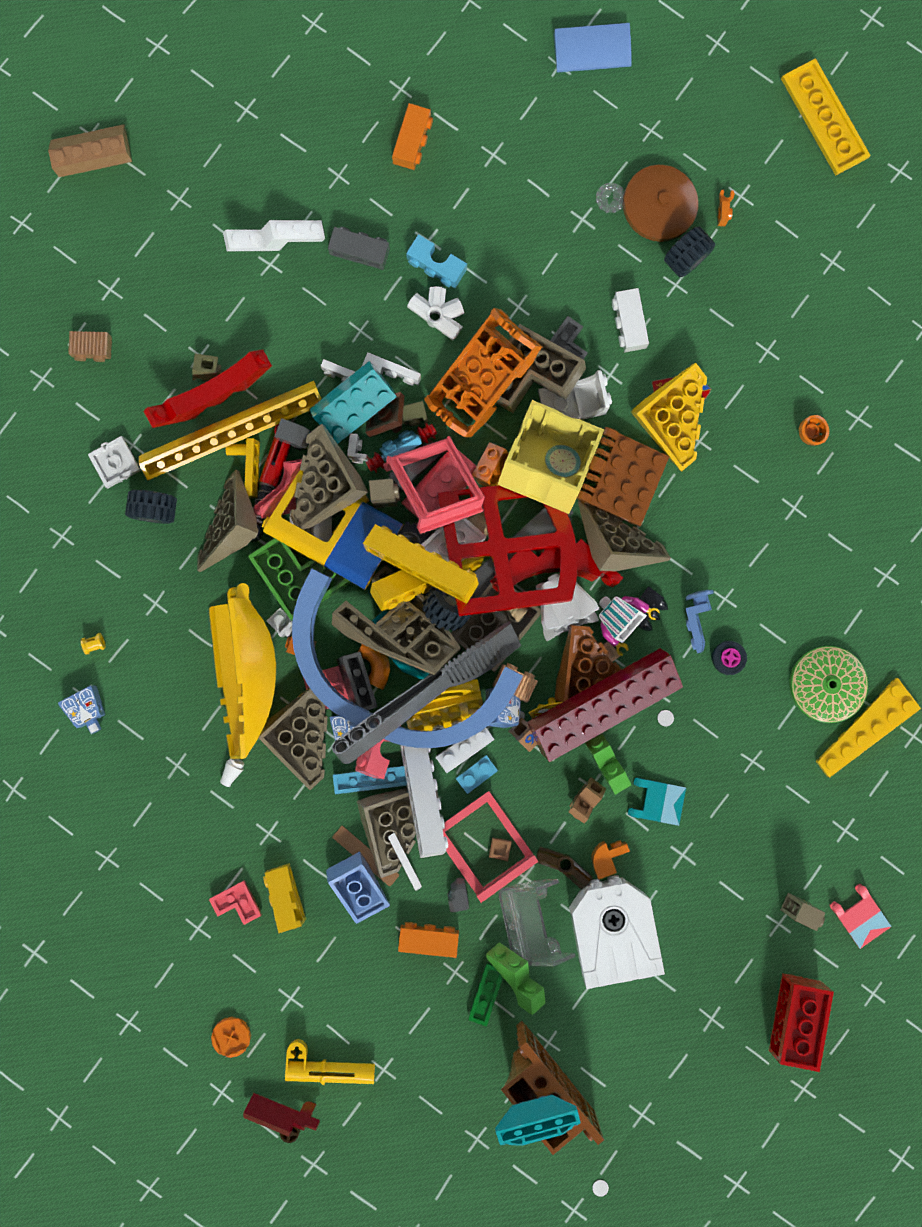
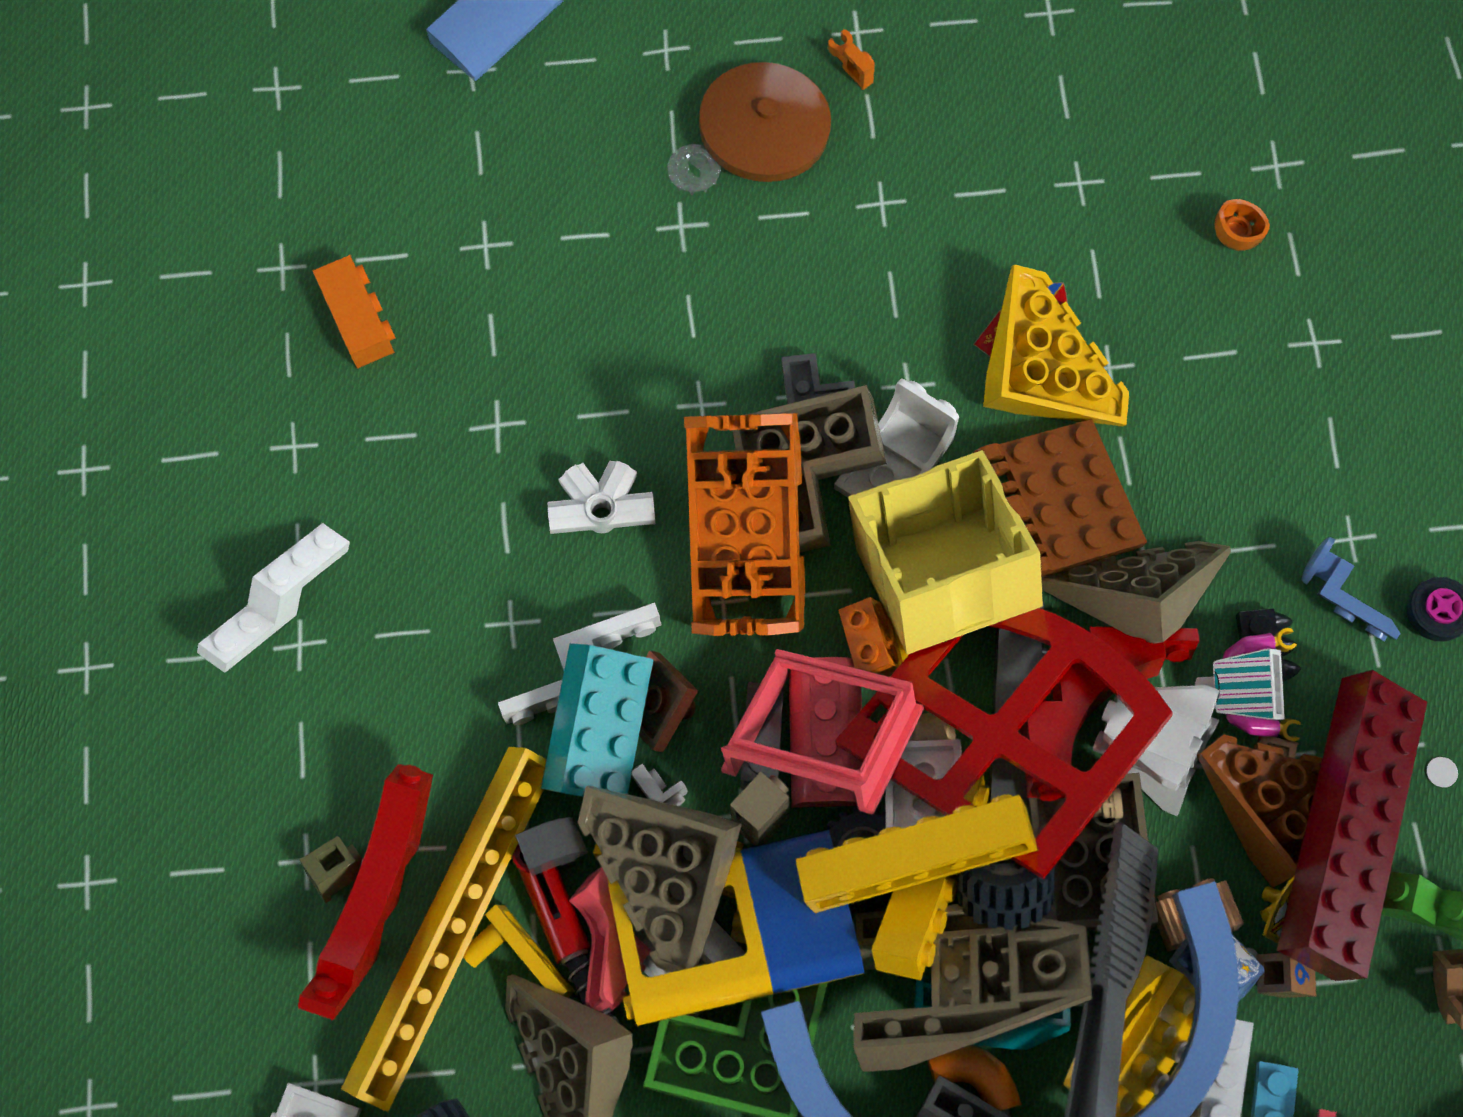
camera: 40 degrees left, 15 degrees down
medium nougat brick [69,331,112,362] -> none
dark grey brick [328,227,390,270] -> none
plate [365,422,437,473] -> none
olive brick [402,401,428,426] -> none
medium azure arch [406,234,467,288] -> none
clear sticker [545,445,581,477] -> none
white brick [612,288,649,352] -> none
black wheel [664,226,716,278] -> none

